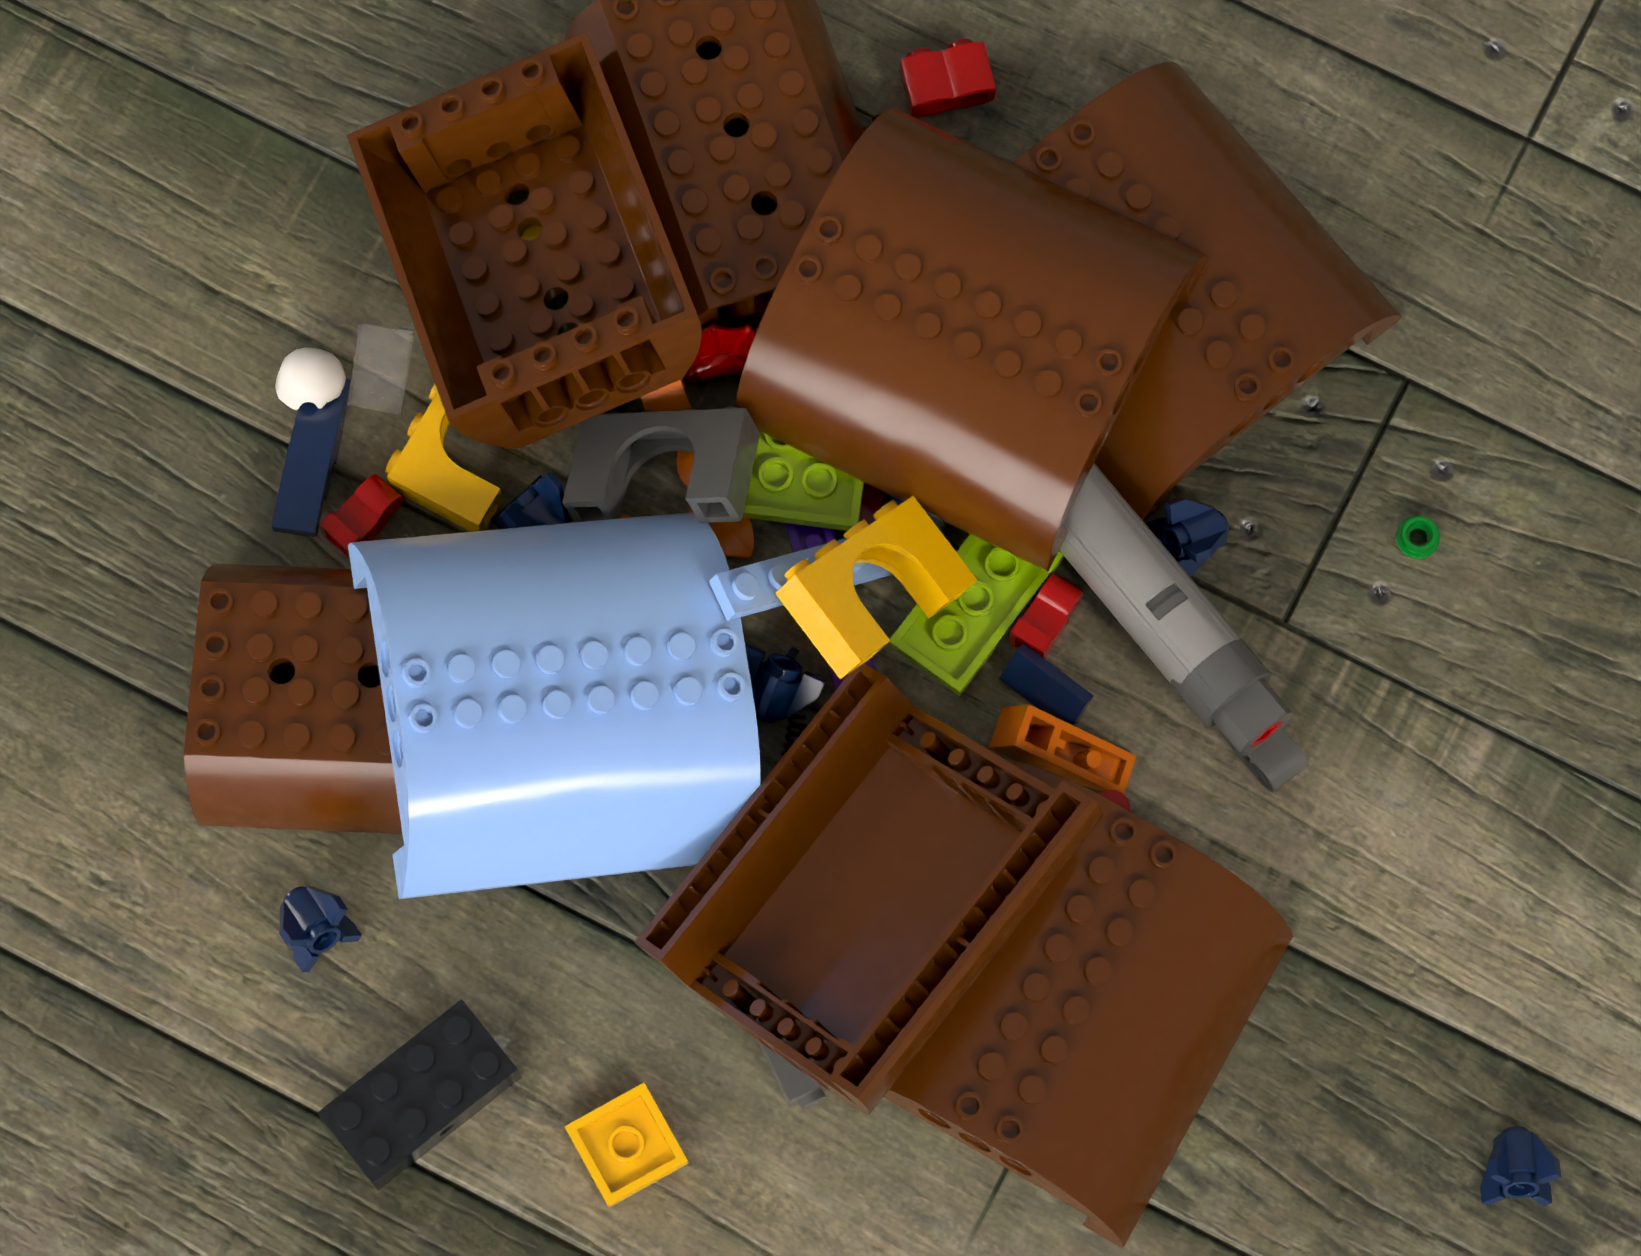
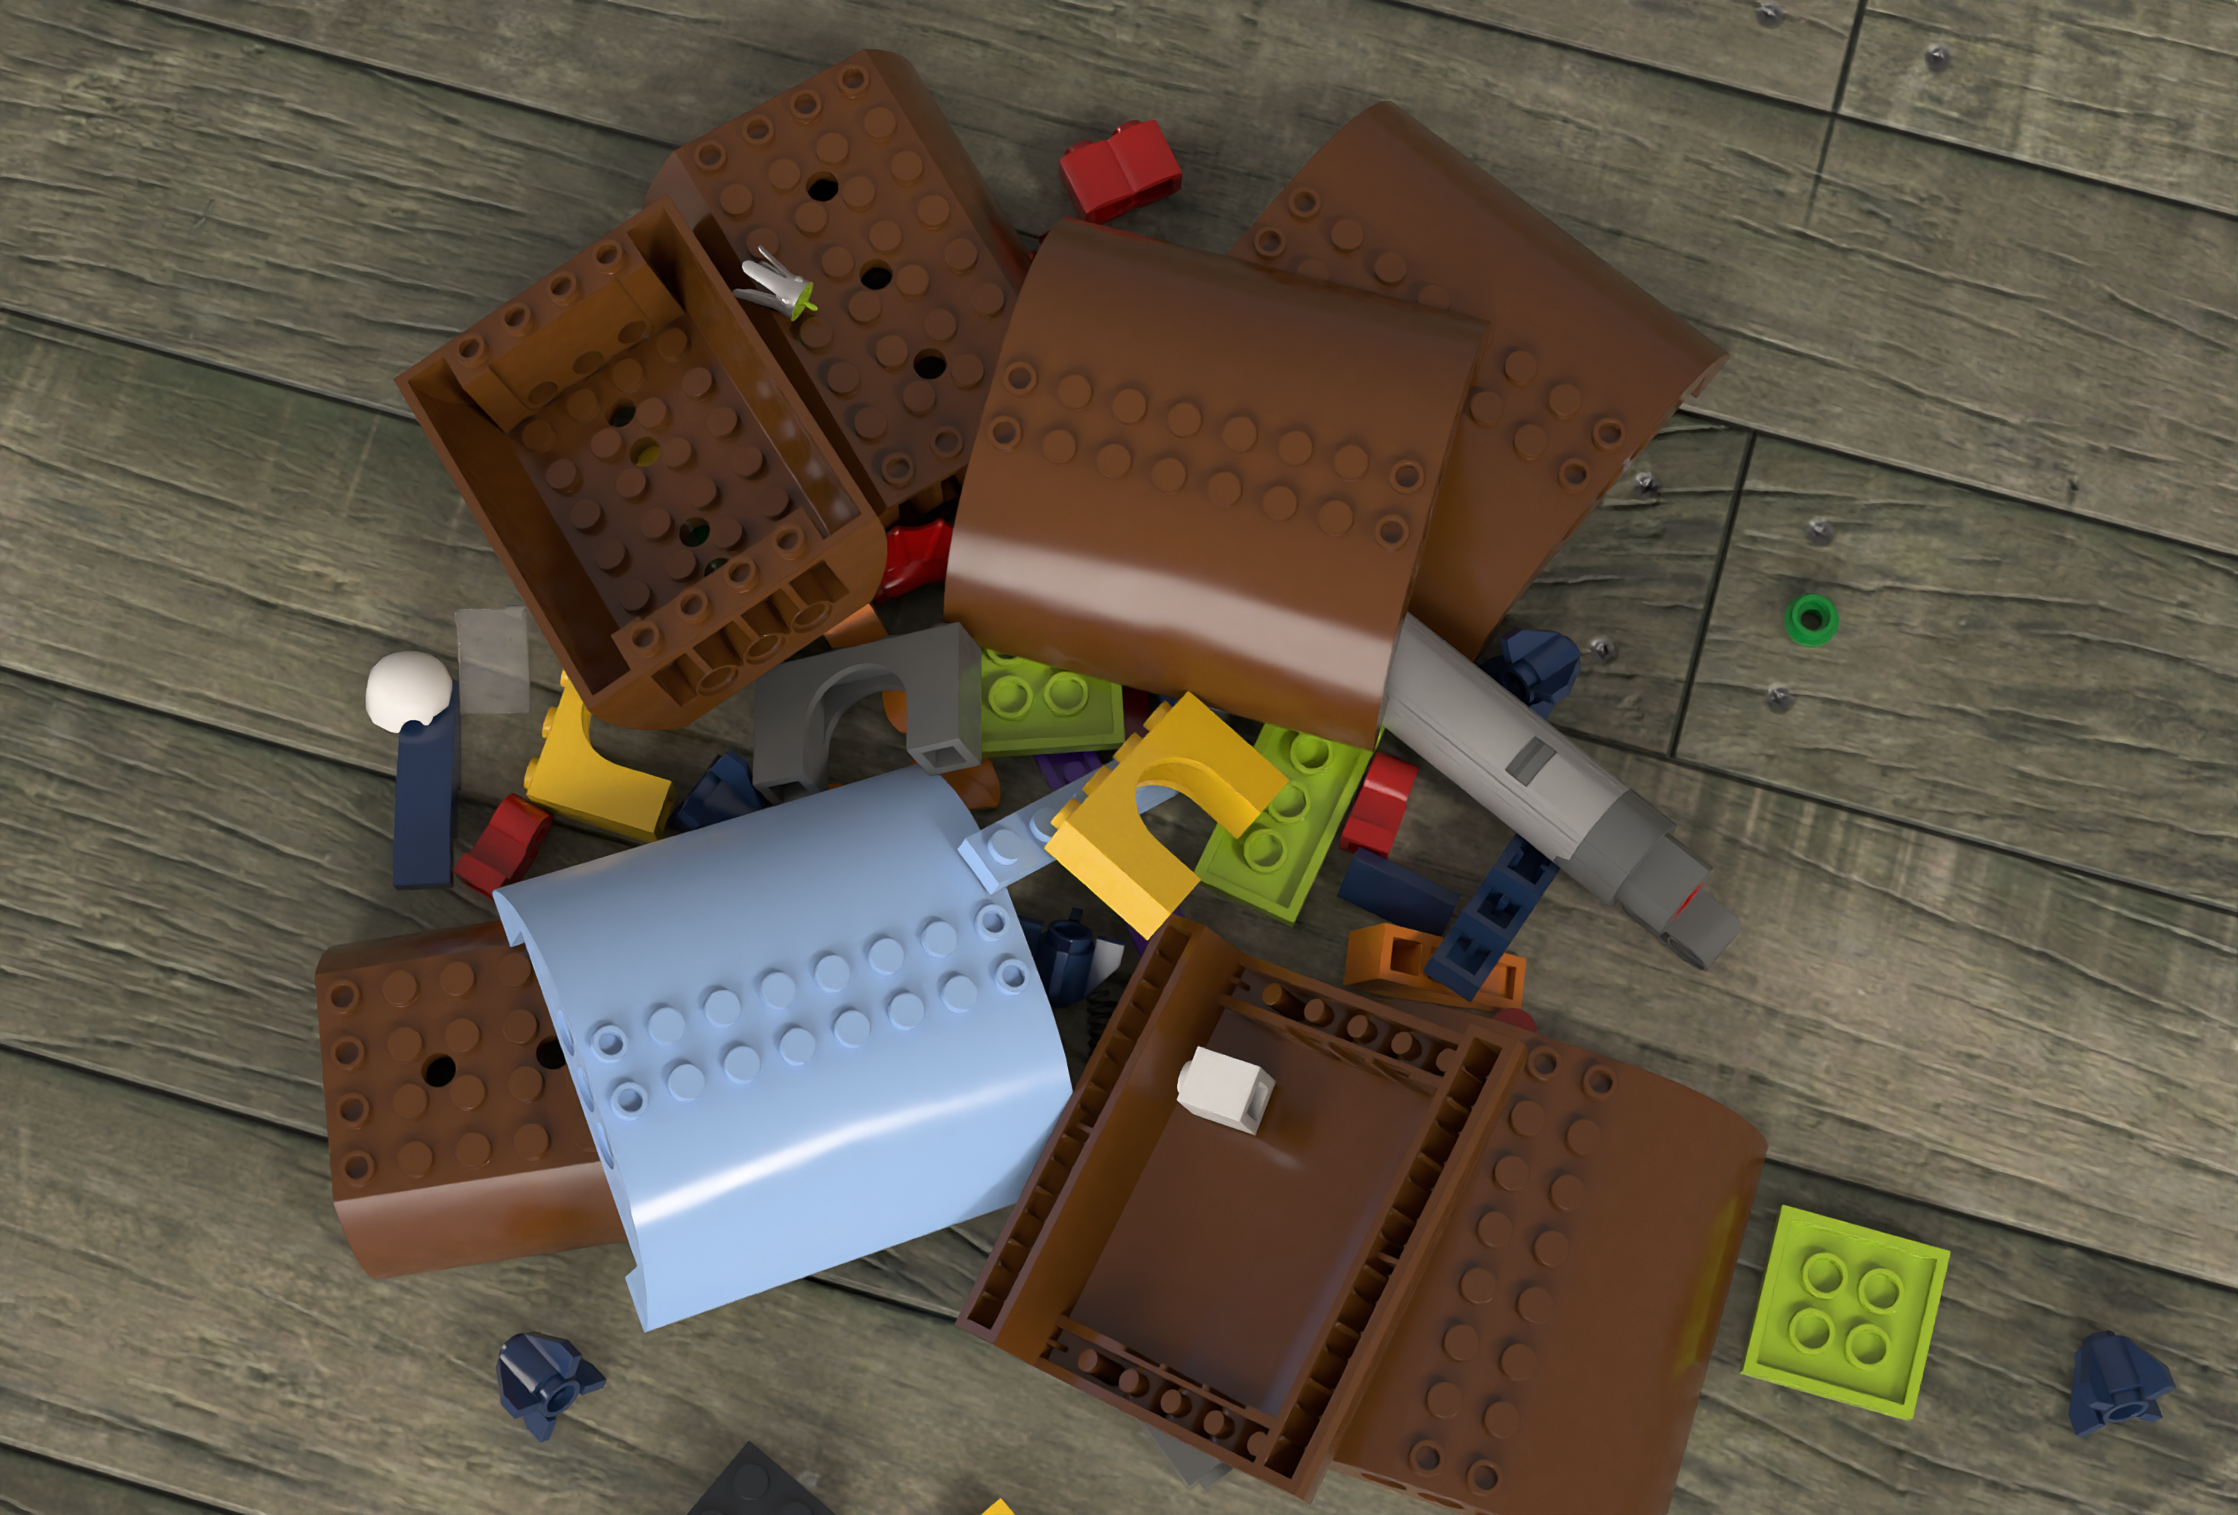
camera: 10 degrees left, 0 degrees up
none -> flat silver piece [732,245,818,321]
none -> white brick [1177,1046,1276,1135]
none -> dark blue slope [1423,833,1561,1003]
none -> lime plate [1739,1205,1951,1421]

